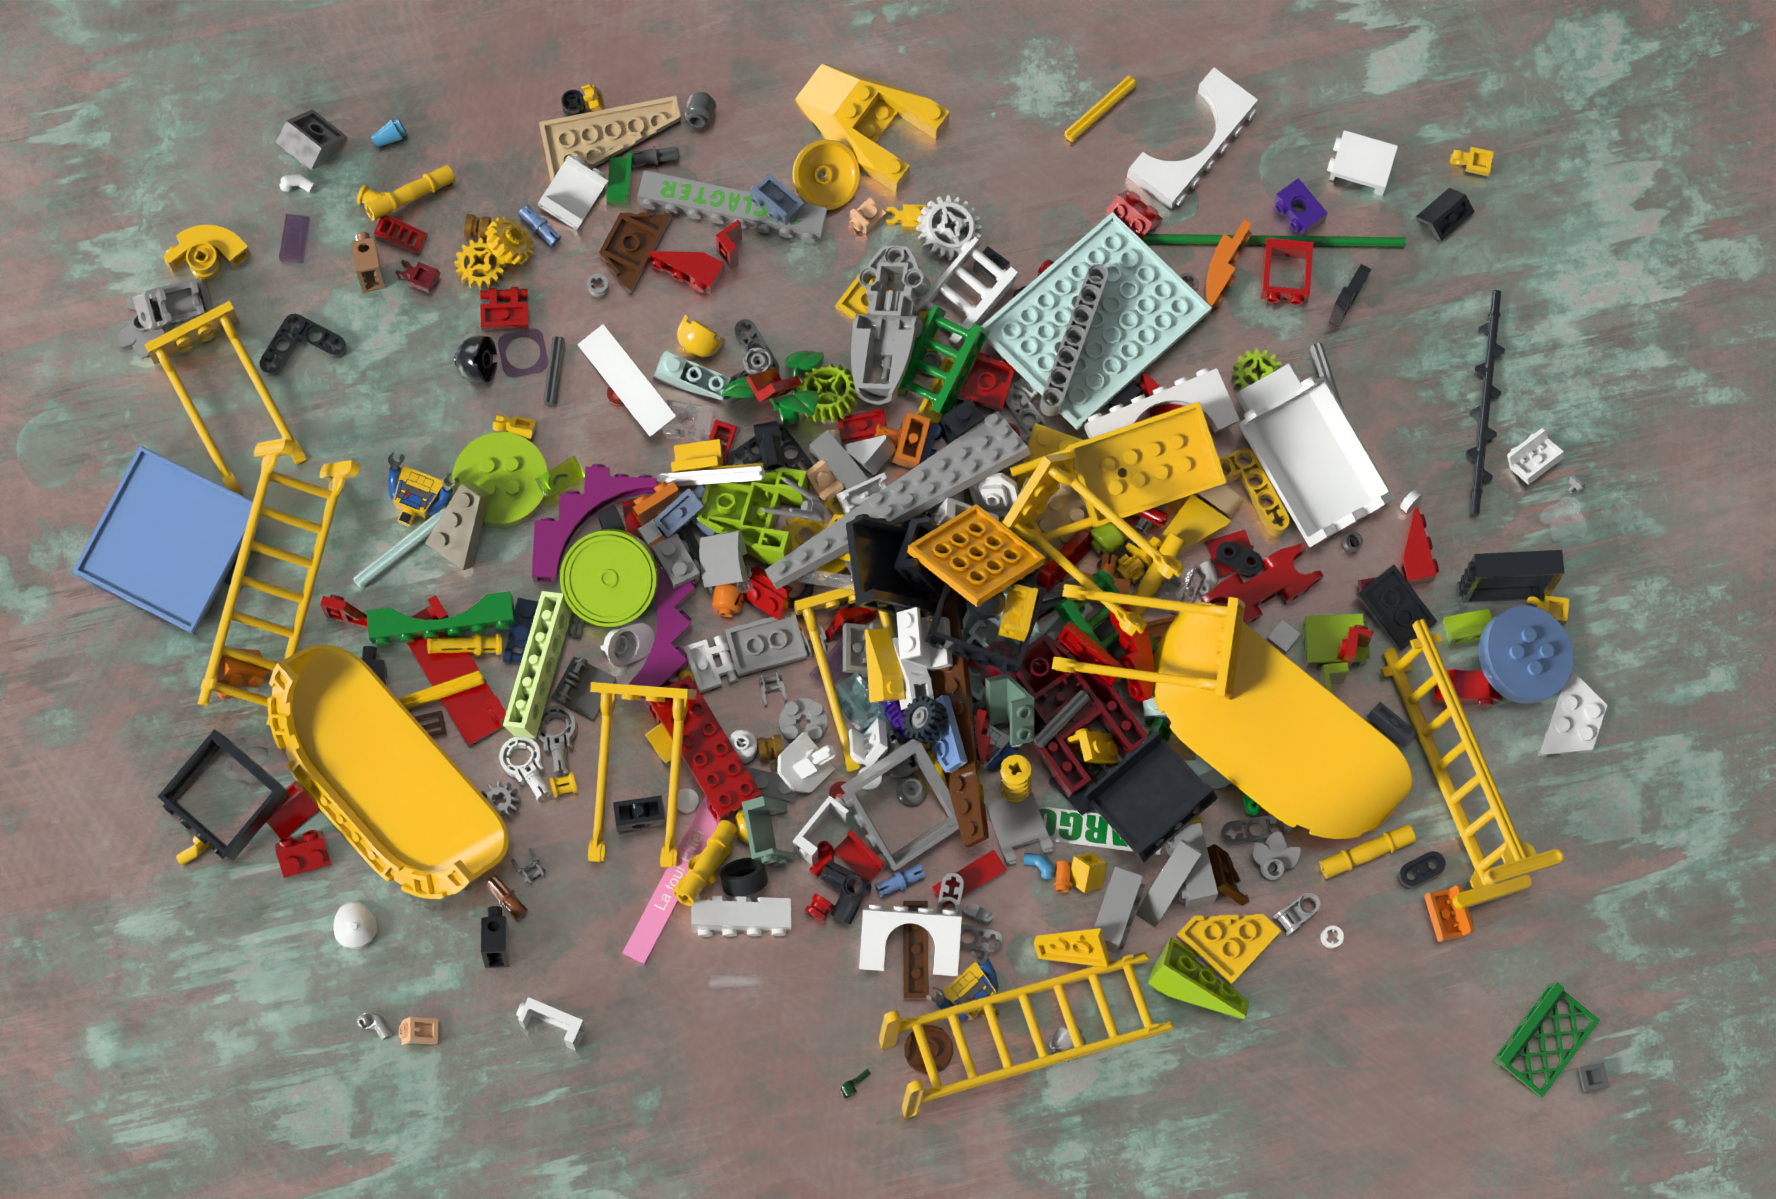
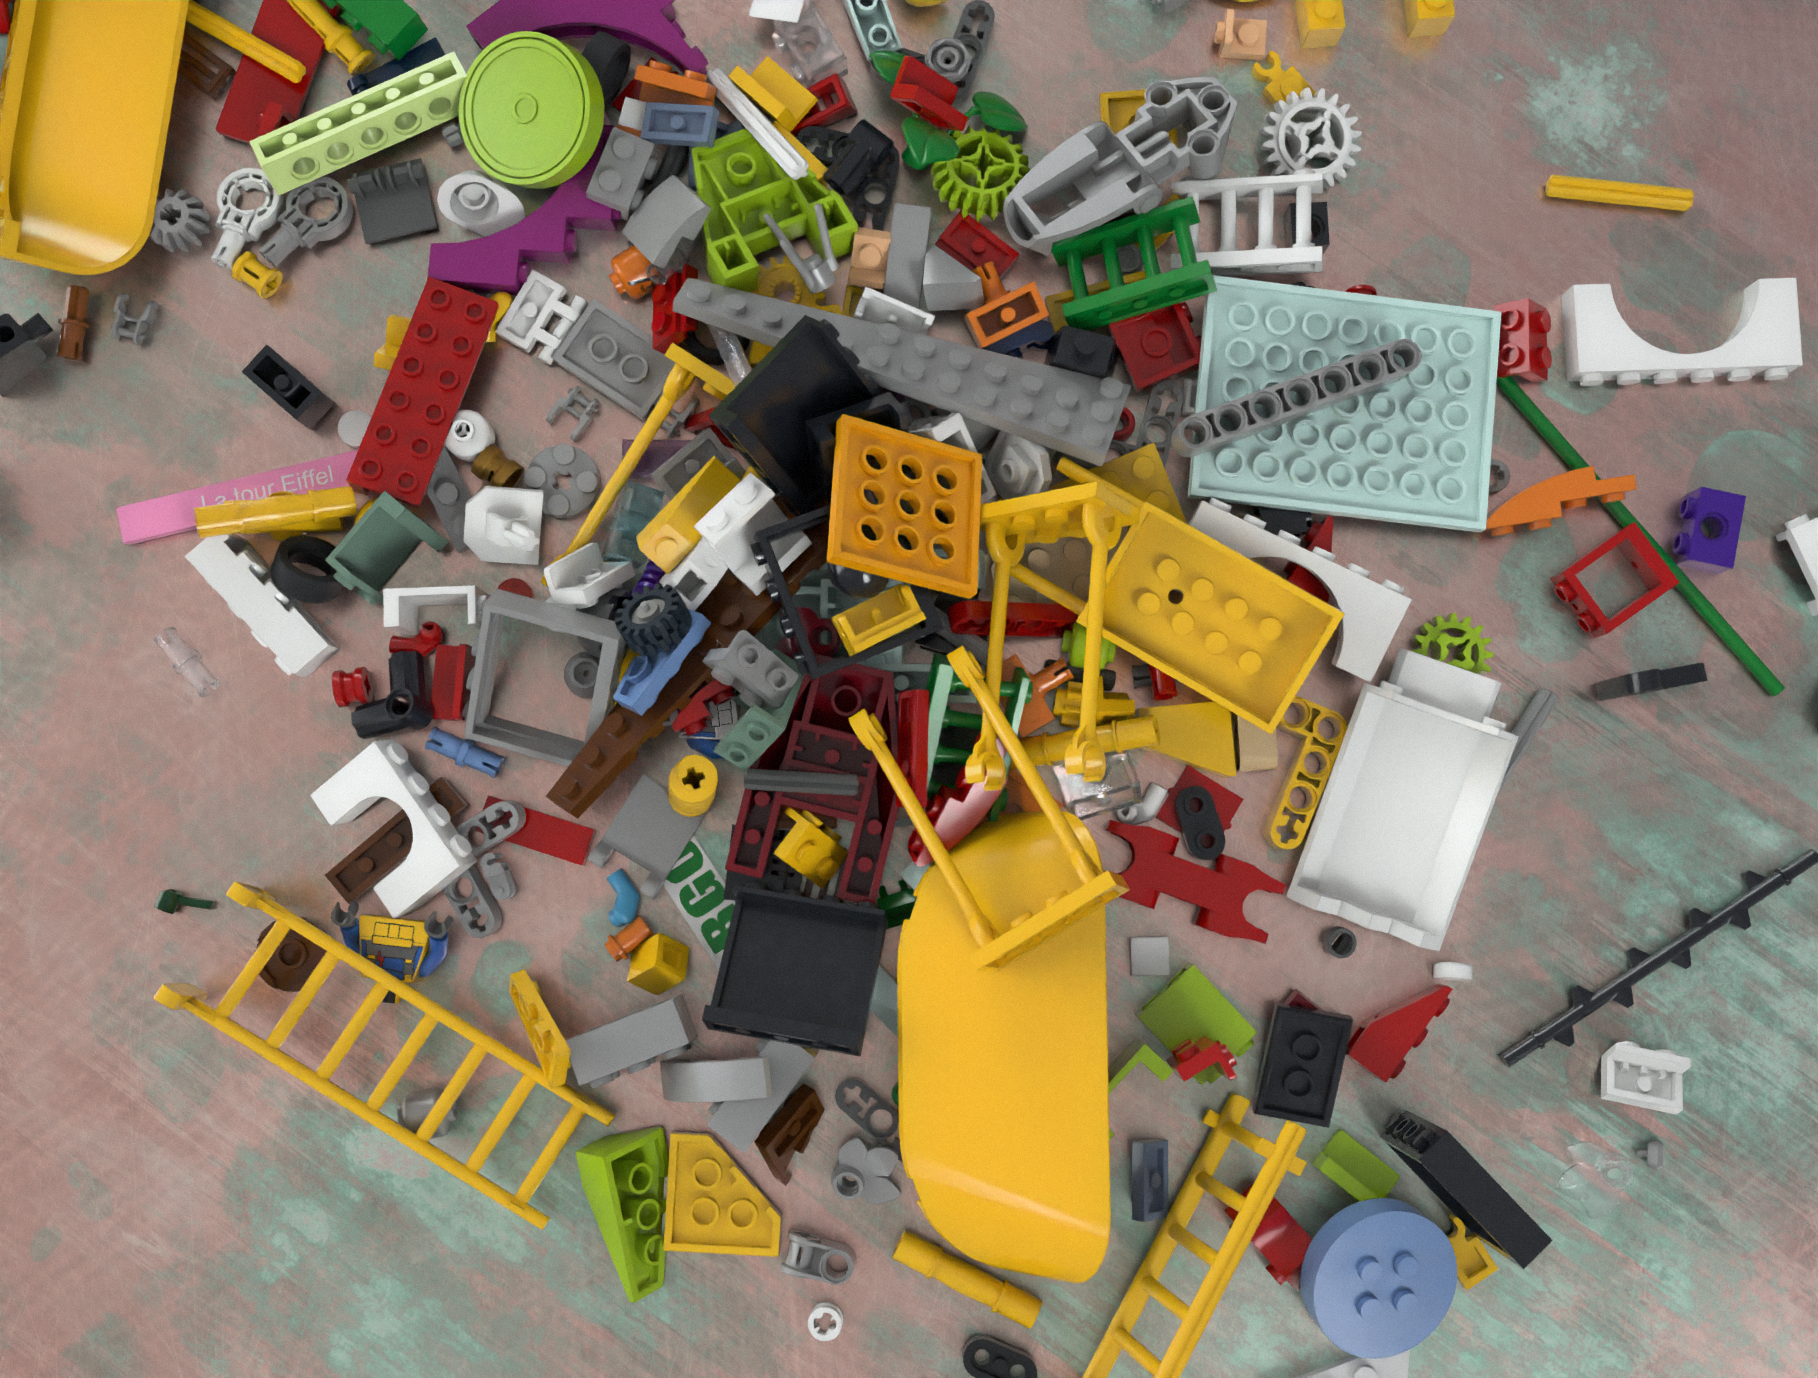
camera: 55 degrees right, 10 degrees up
yellow piece [588,682,697,868] -> none
none -> light grey bracket [702,630,799,707]

